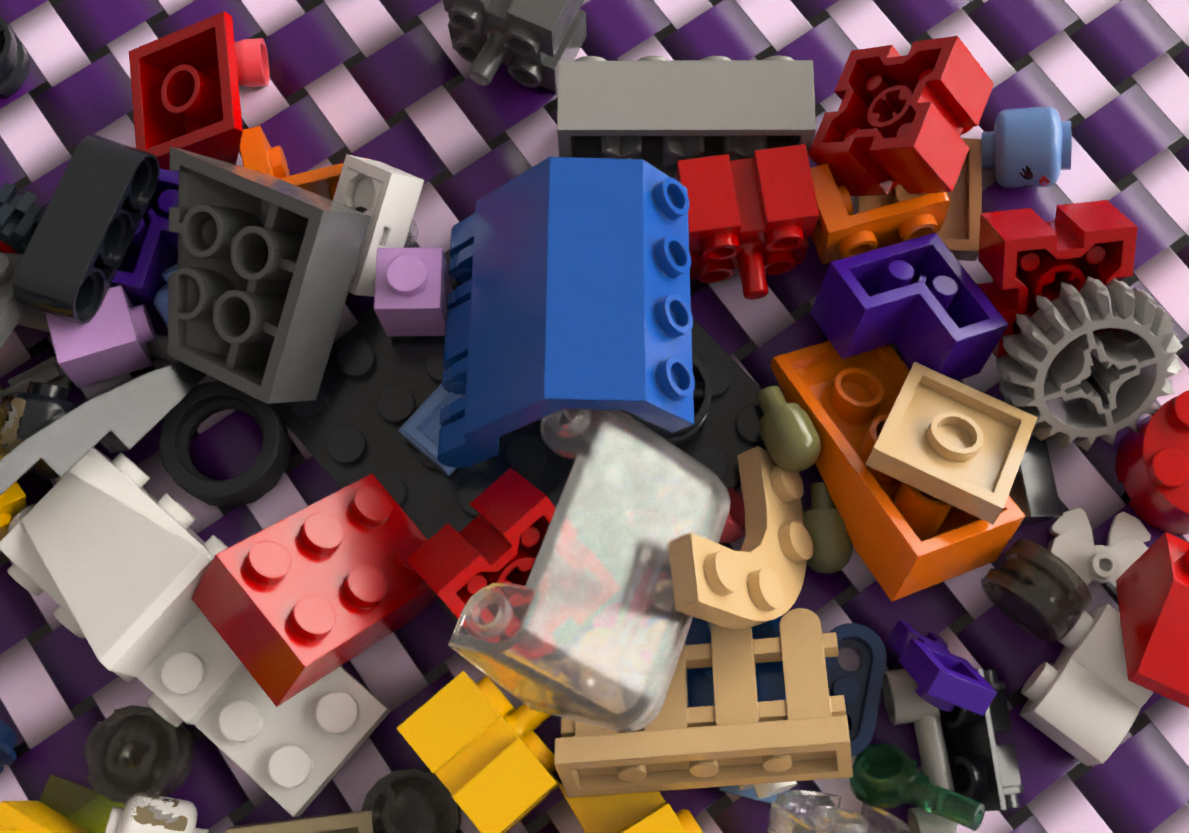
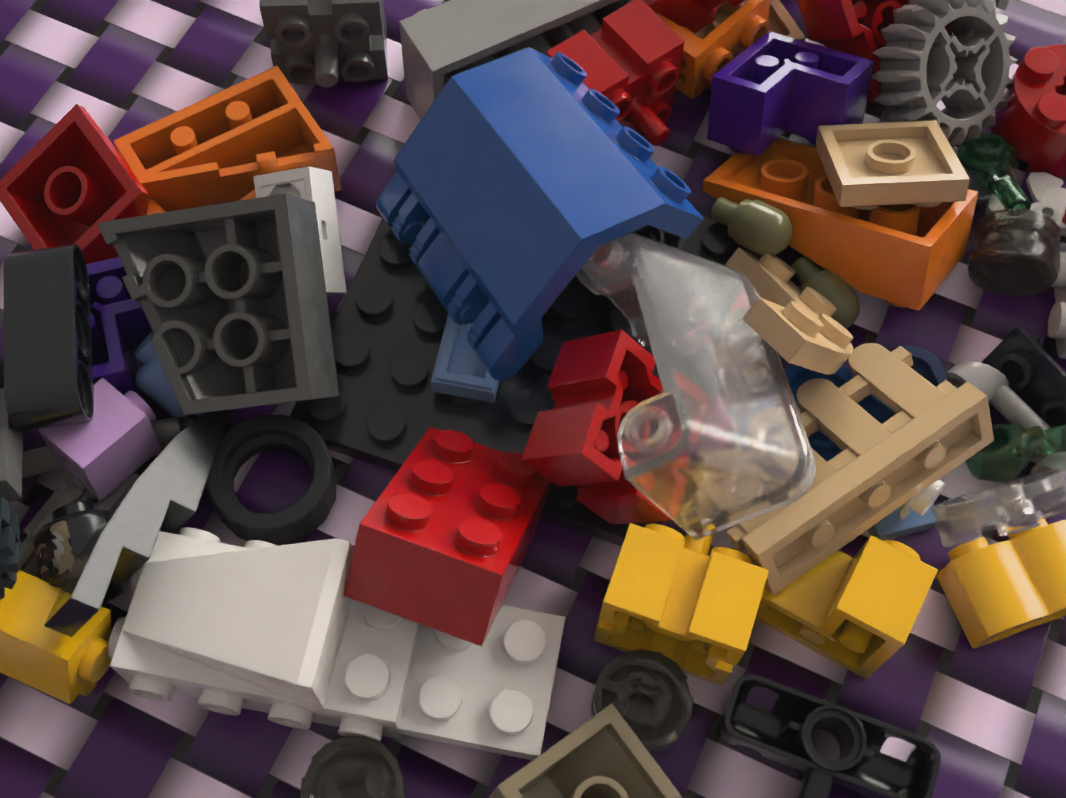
camera: 35 degrees left, 10 degrees down
lavender brick [374,247,452,336] -> none
dark purple plate [887,620,997,716] -> none
none -> orange wedge [114,66,342,212]
none -> clear green plate [957,133,1031,218]

